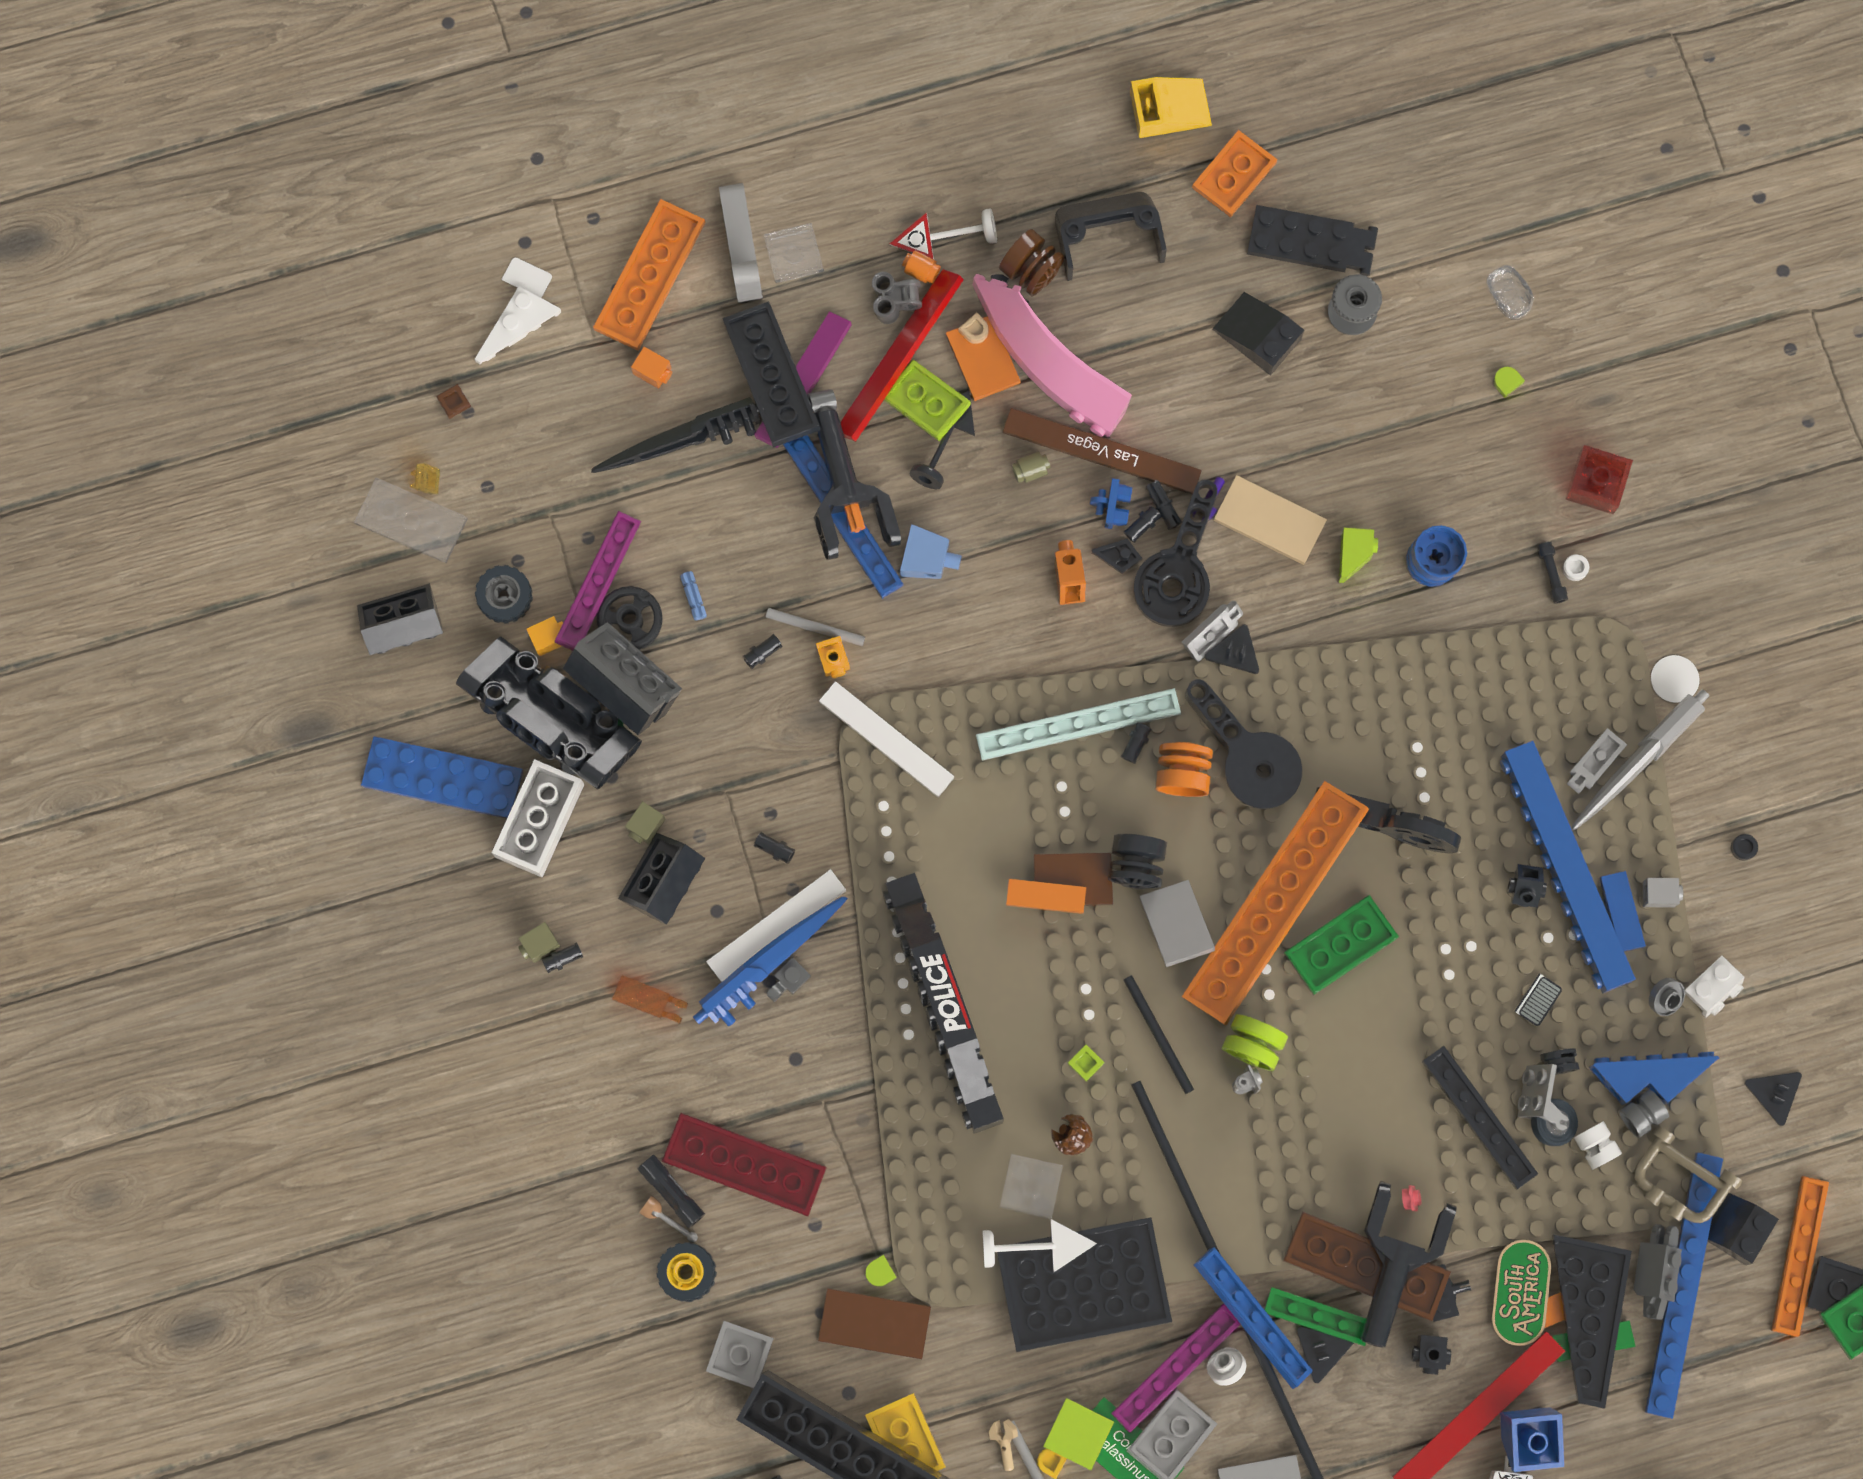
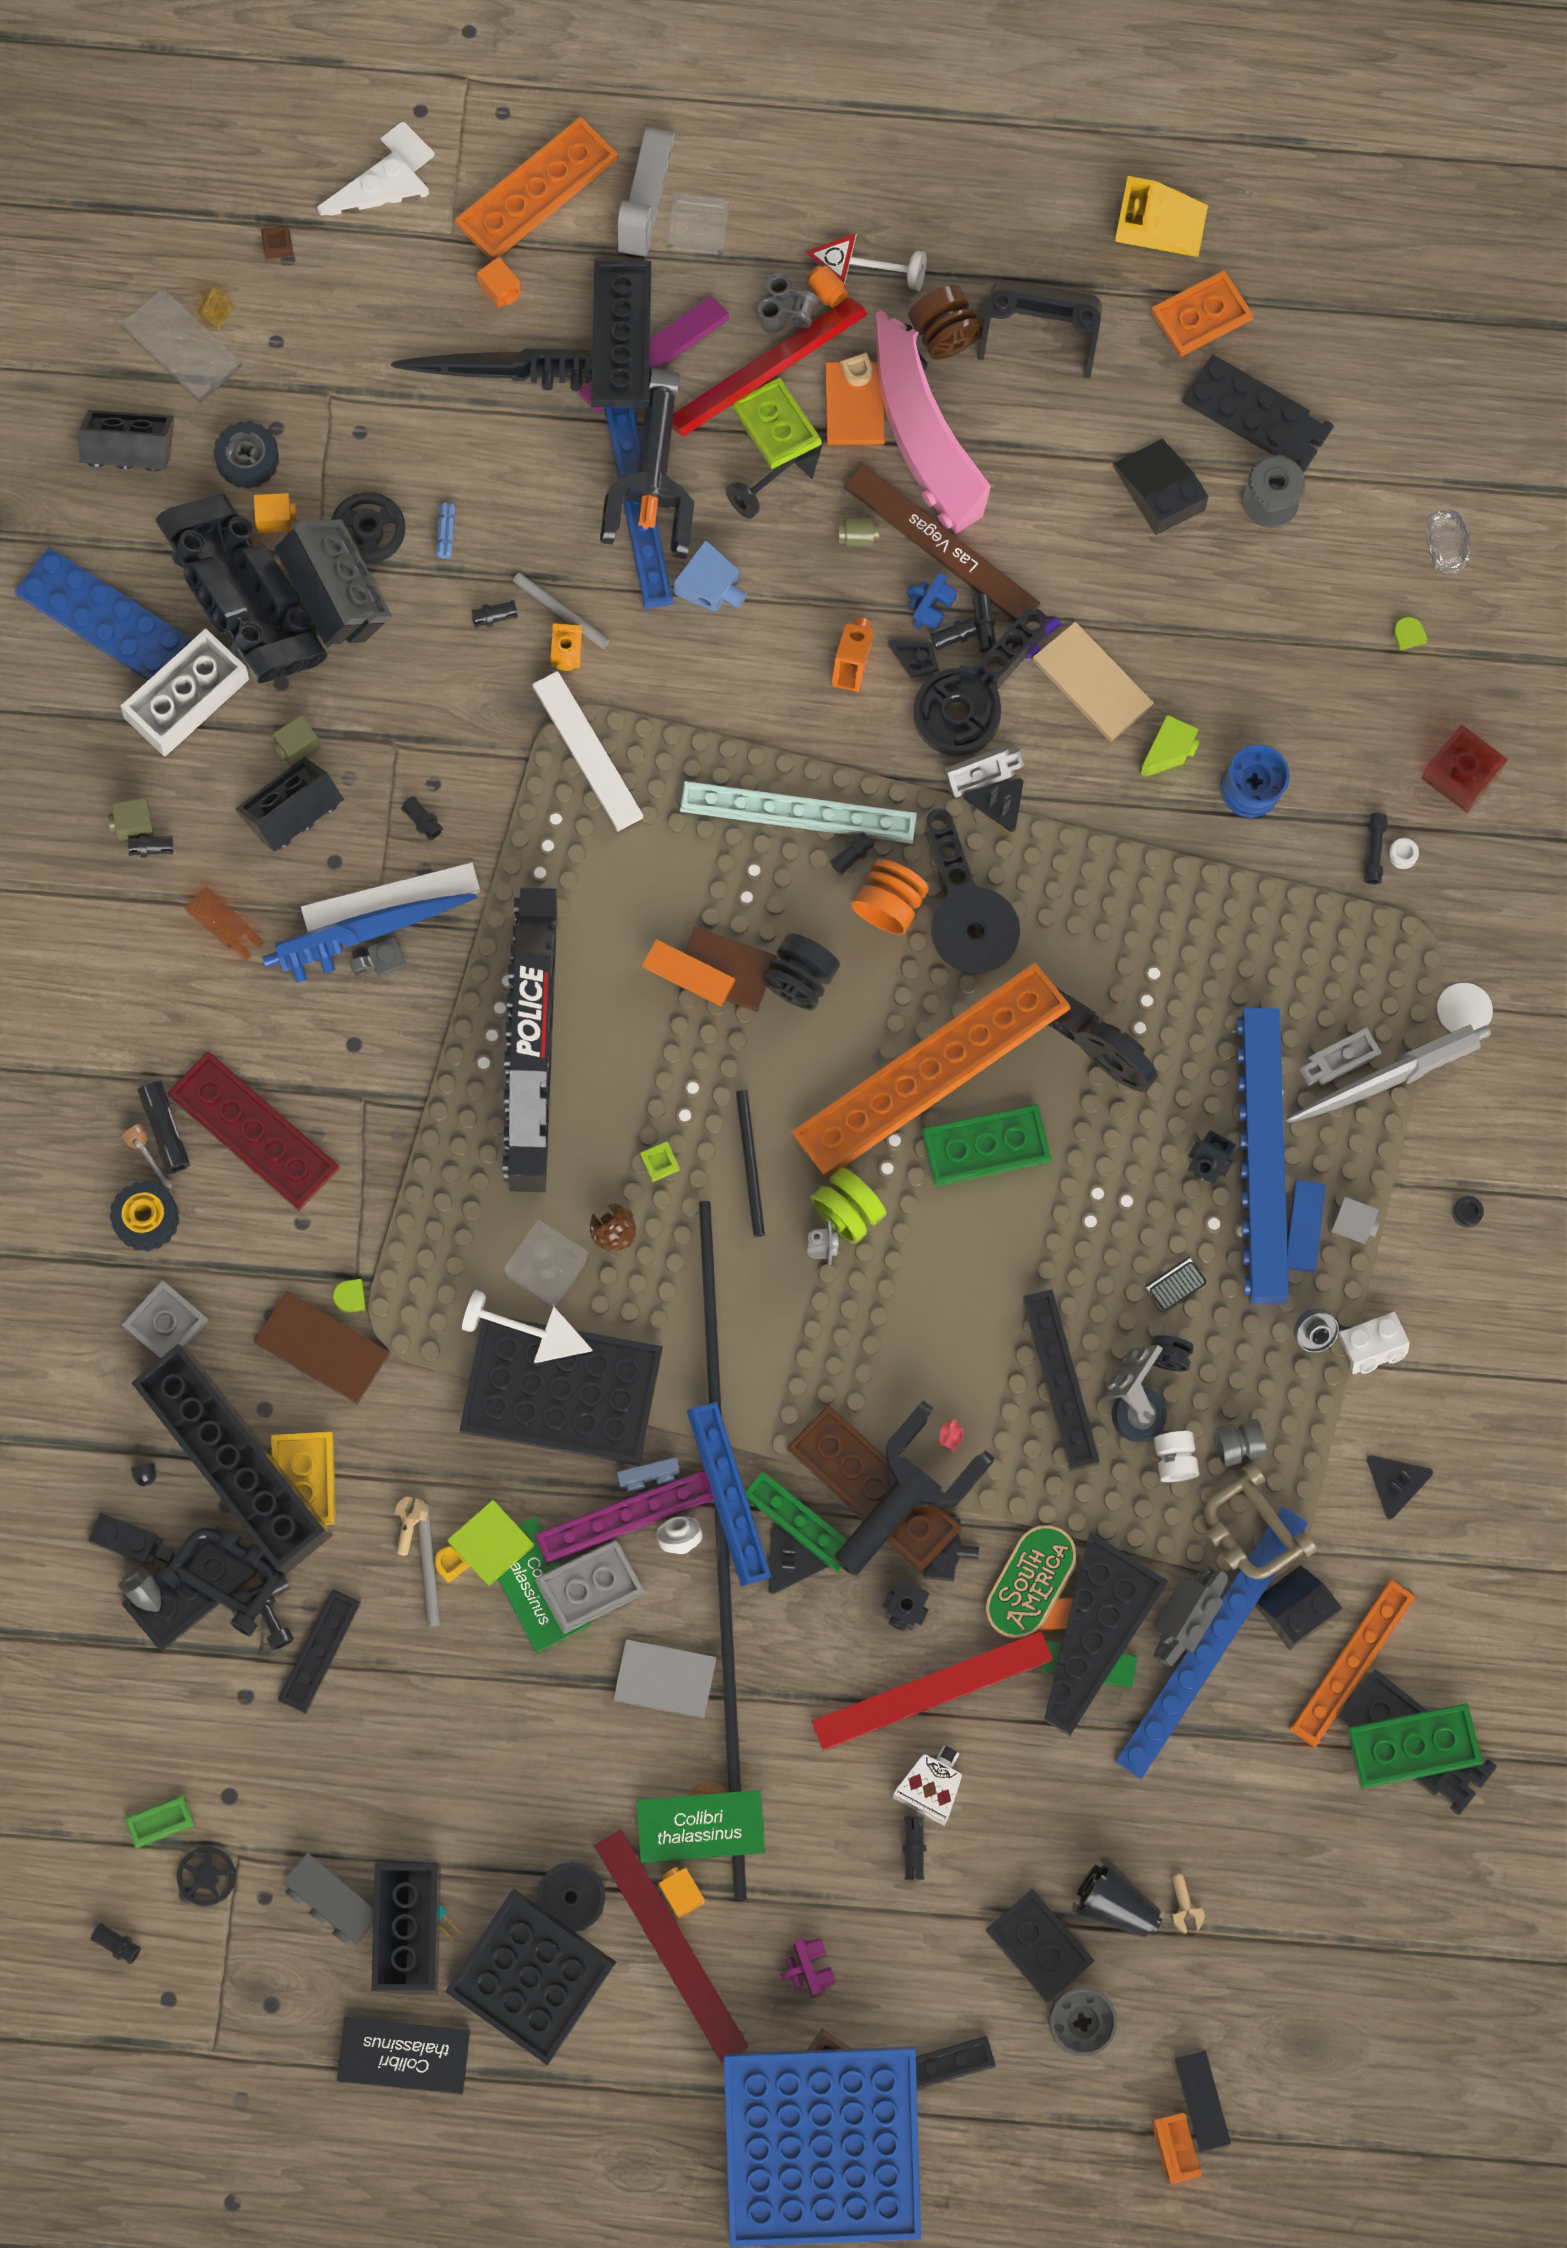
camera: 15 degrees right, 5 degrees down
magenta tile [555,511,641,651] -> none
light grey tile [1140,880,1215,967] -> none
blue slope [1500,1407,1564,1472] -> none
blue slope [1589,1052,1719,1105] -> none
none -> sand blue plate [617,1457,679,1492]

